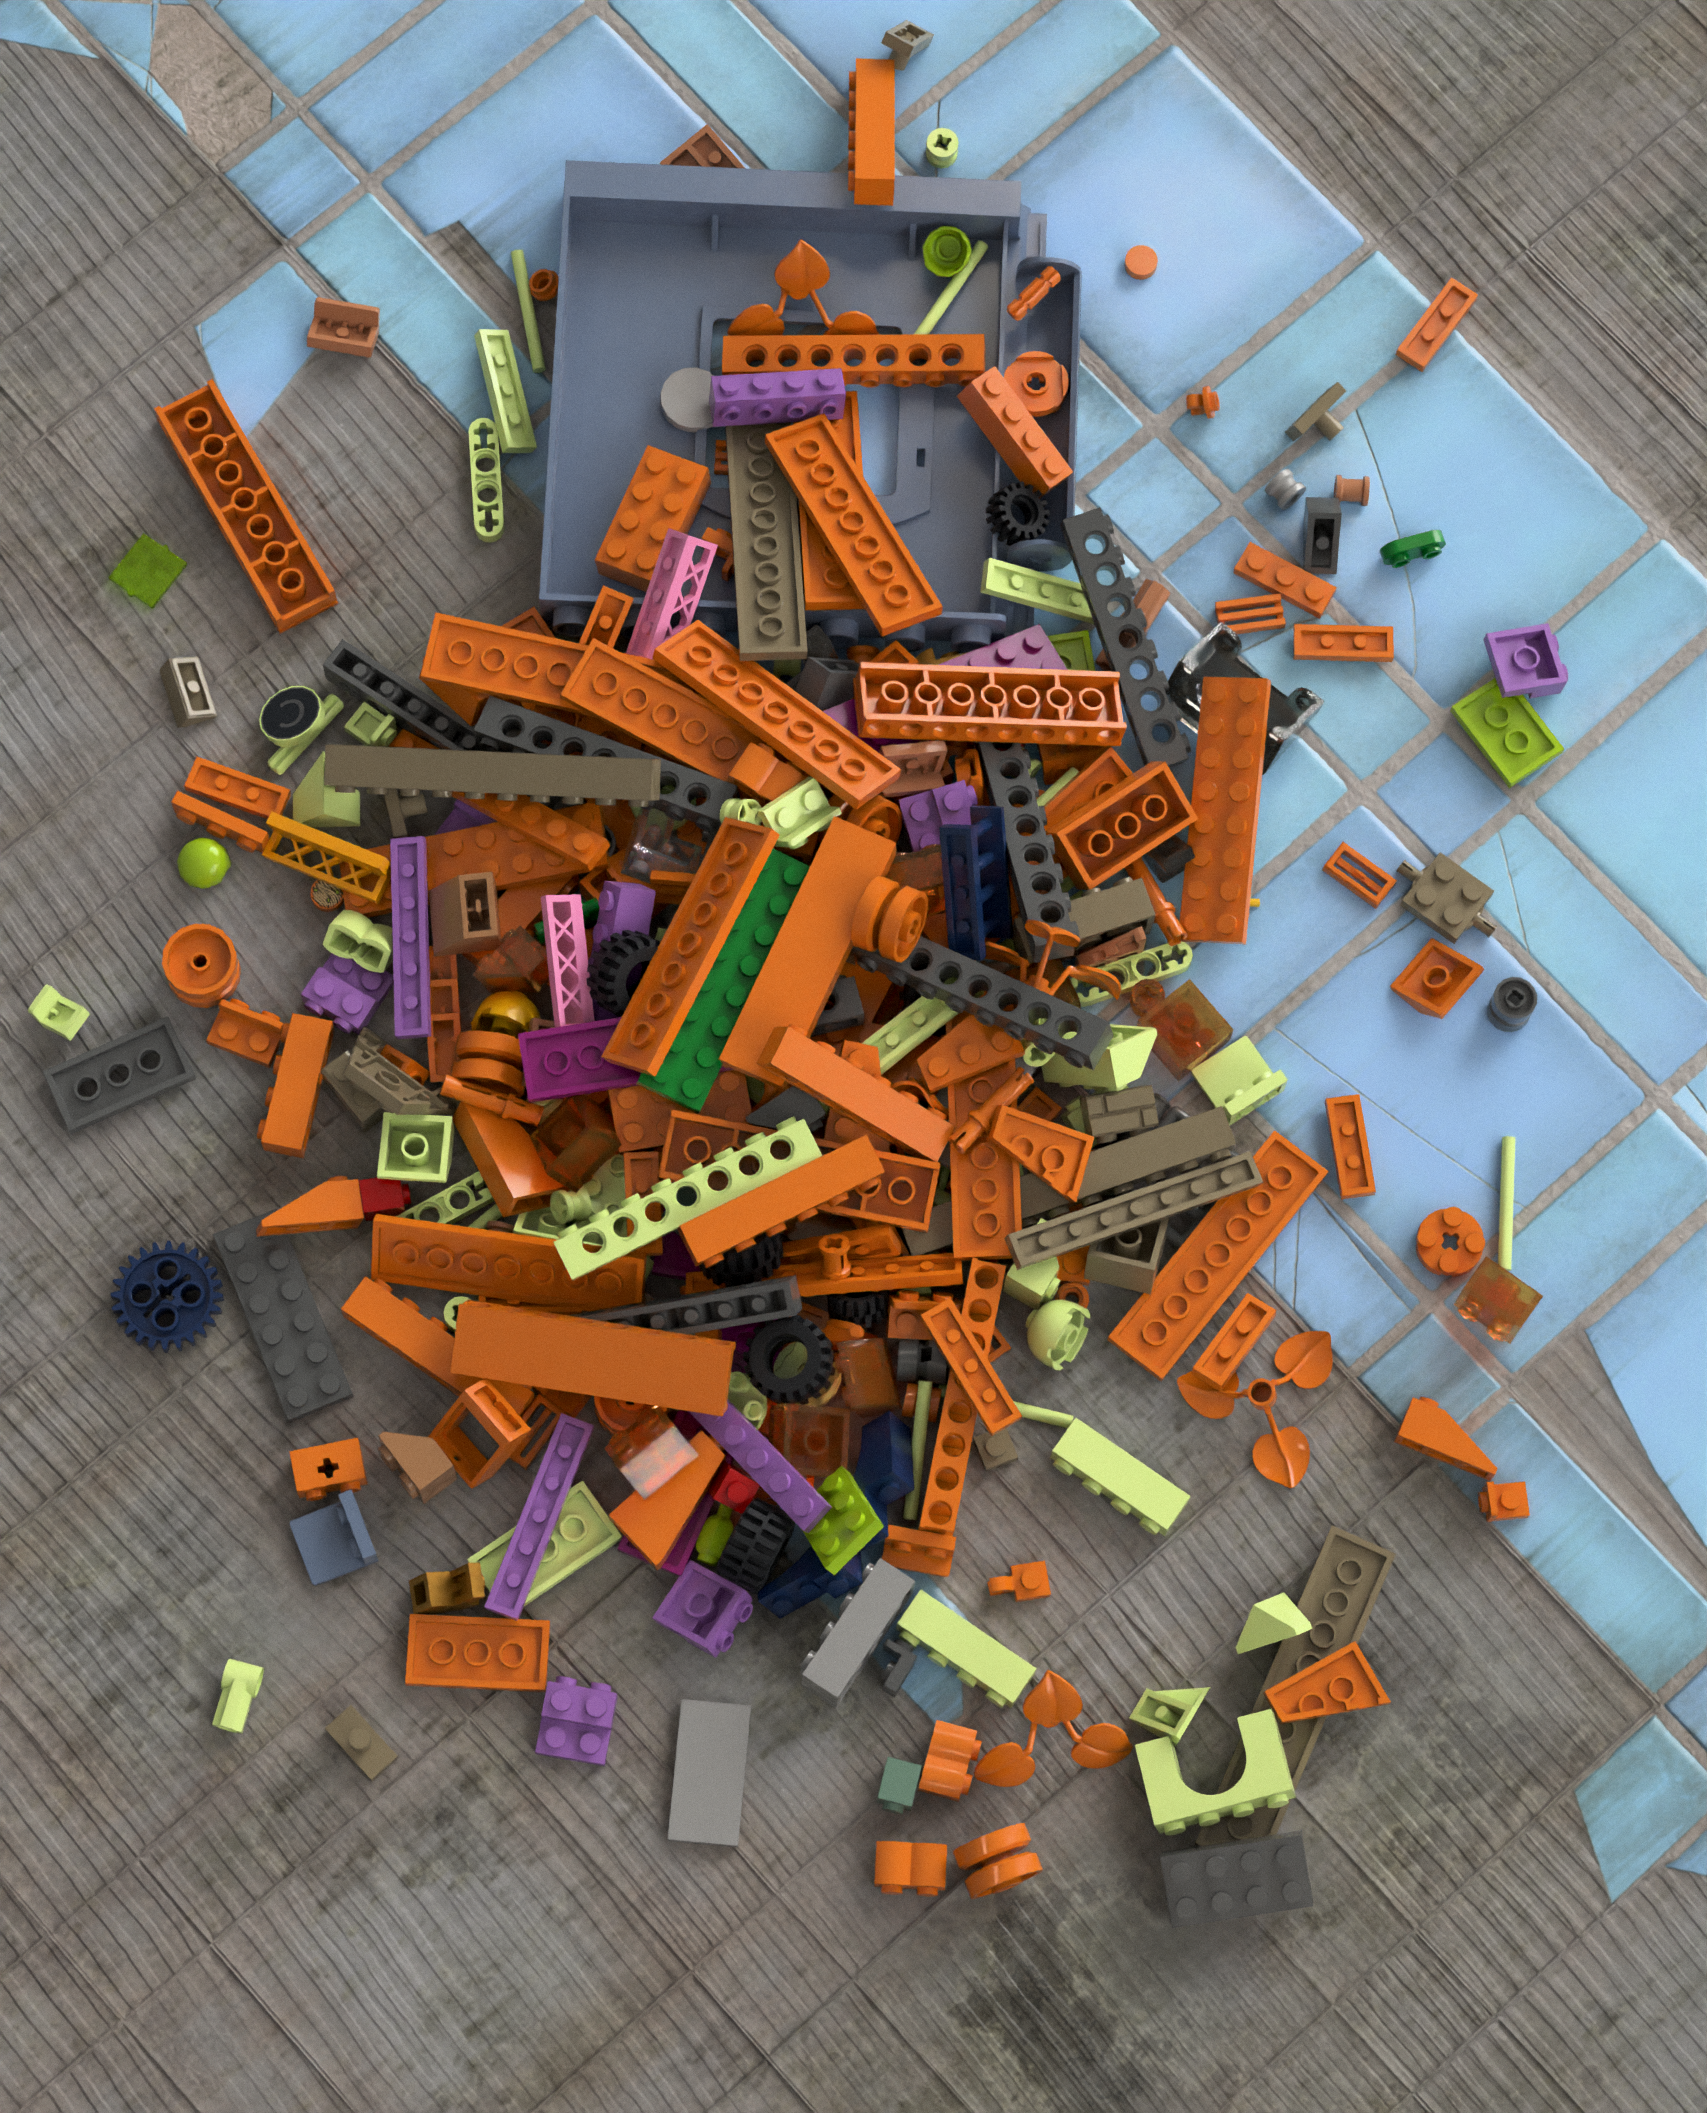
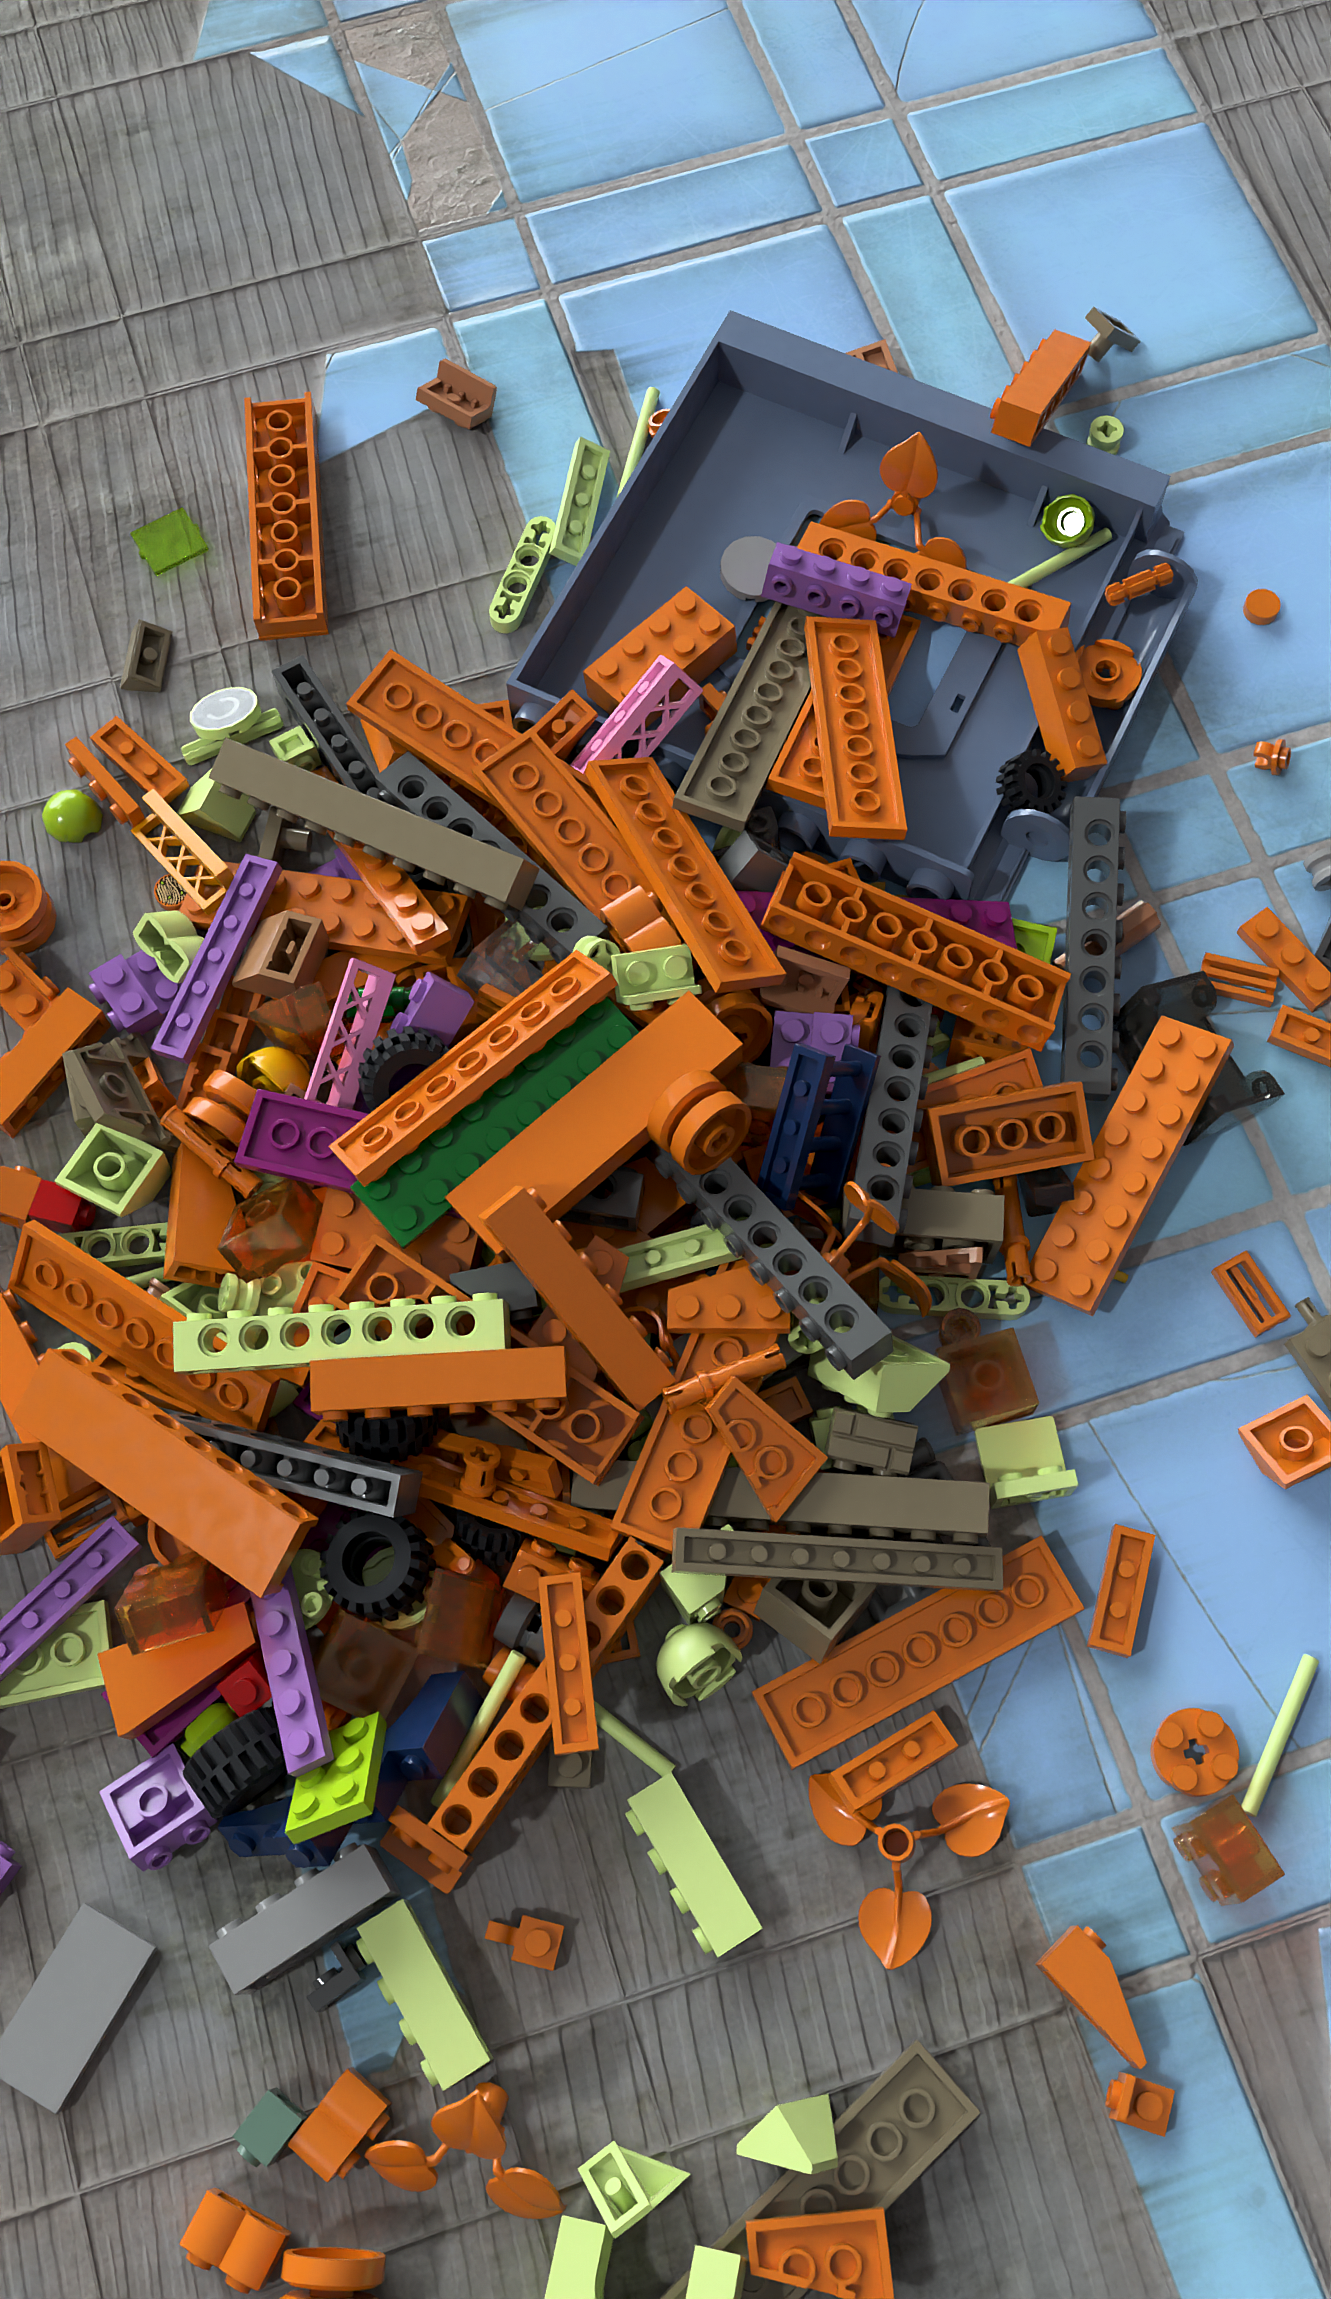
camera: 30 degrees right, 5 degrees down
yellowish green plate [980,558,1094,624] -> none

